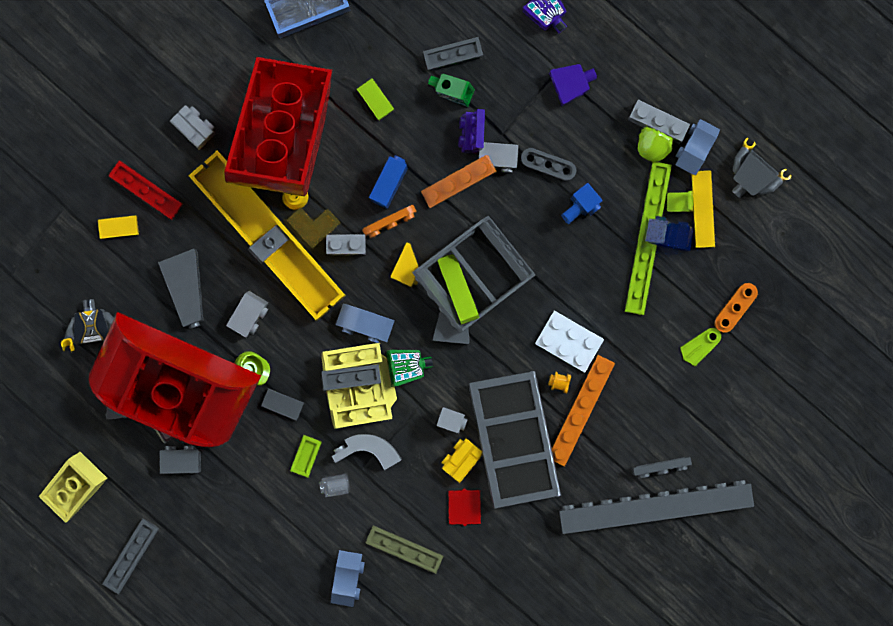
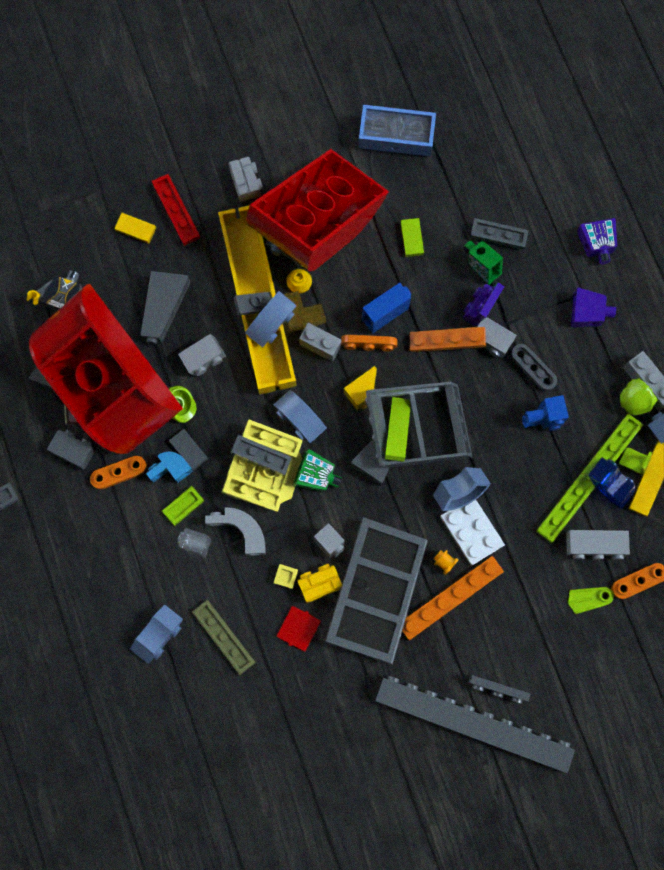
camera: 25 degrees right, 10 degrees down
none -> orange plate [90,456,147,490]
none -> dark azure brick [146,452,193,483]
none -> sand blue brick [245,291,297,348]
none -> light yellow plate [274,564,298,589]
none -> sand blue brick [433,467,491,511]
none -> light grey brick [566,530,630,560]

